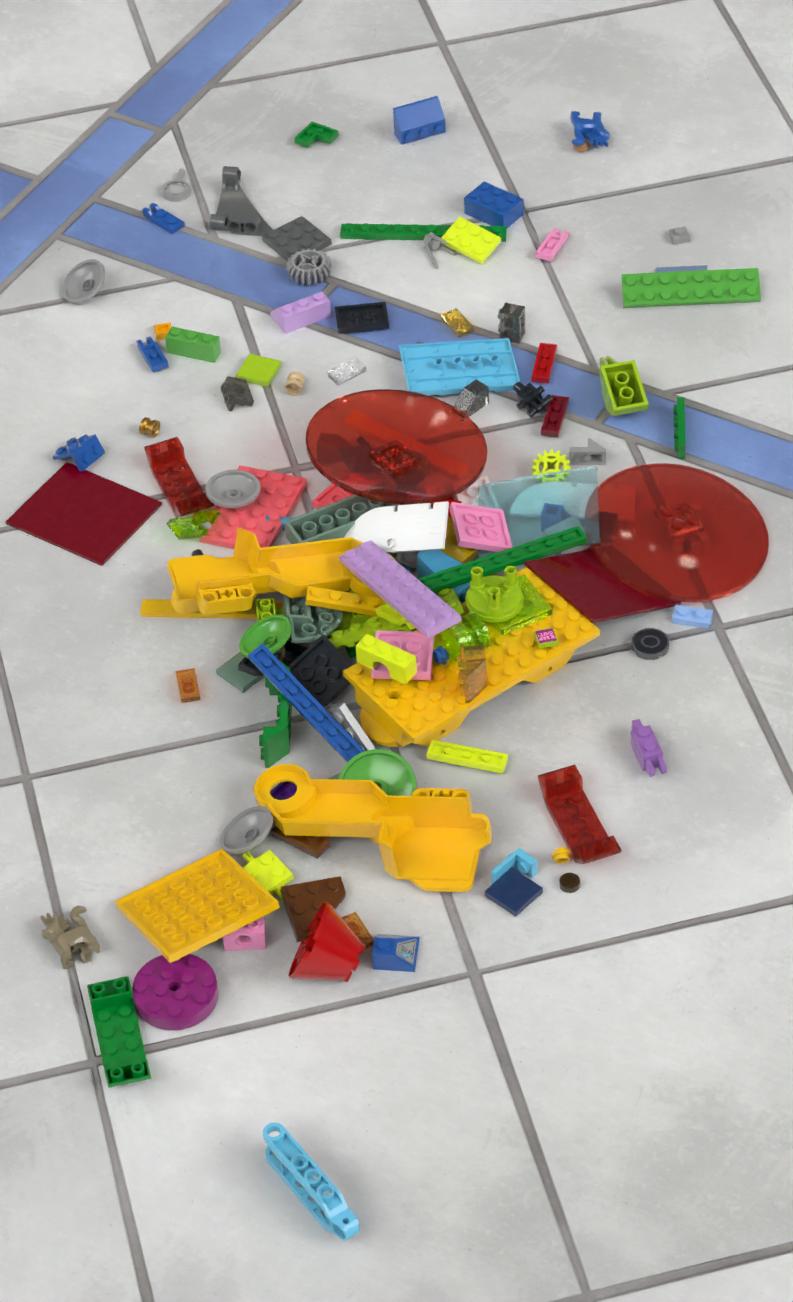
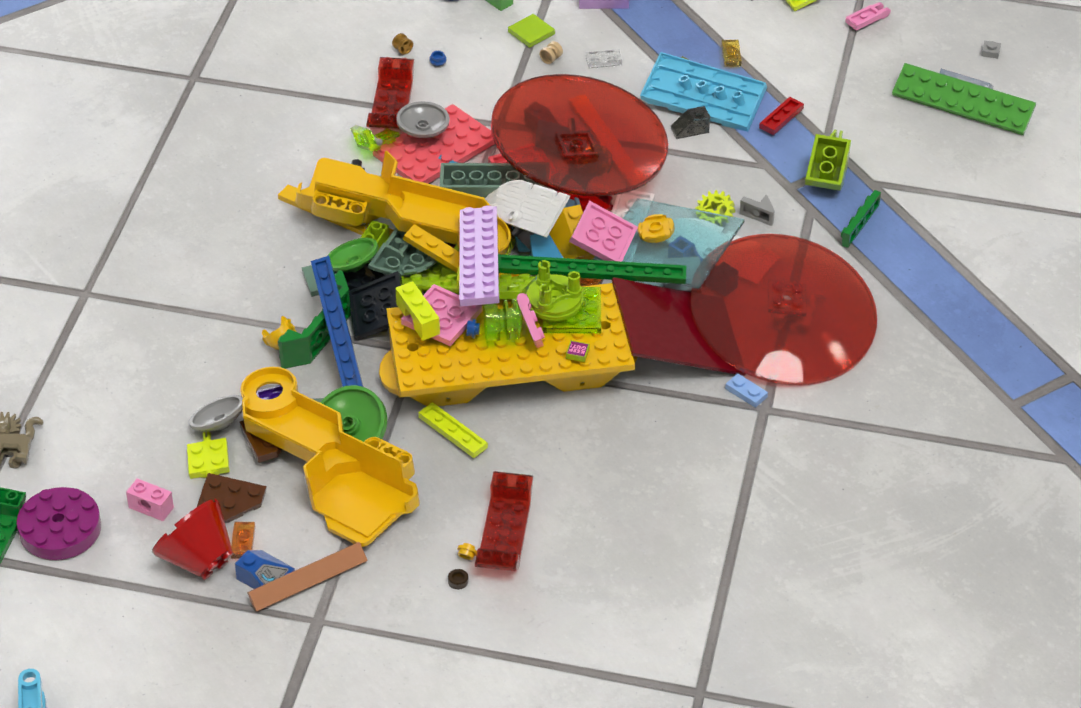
camera: 25 degrees right, 0 degrees up
dark red piece [6,462,162,566] -> none
blue bracket [52,434,105,471] -> none
yellow plate [115,848,280,963] -> none
clear orange plate [175,668,201,703] -> none
clear smoke bracket [221,376,254,411] -> none
light grey plate [324,703,376,751] -> none
black plate [335,302,389,334] -> none
clear yellow slope [457,645,487,703] -> none
dark blue tile [484,867,543,917] -> none
medium azure bracket [491,848,538,884] -> none
clear smoke brick [498,302,525,344] -> none
black piece [513,382,554,418] -> none
dark red plate [541,395,569,437] -> none
medium lavender hinge [630,719,667,777] -> none
tile [631,628,669,660] -> none
none -> nougat tile [247,542,368,611]
none -> yellow cap [262,316,297,350]
none -> blue plate [430,51,447,66]
none -> bright pink hinge [516,293,545,348]
none -> yellow tile [637,214,675,243]

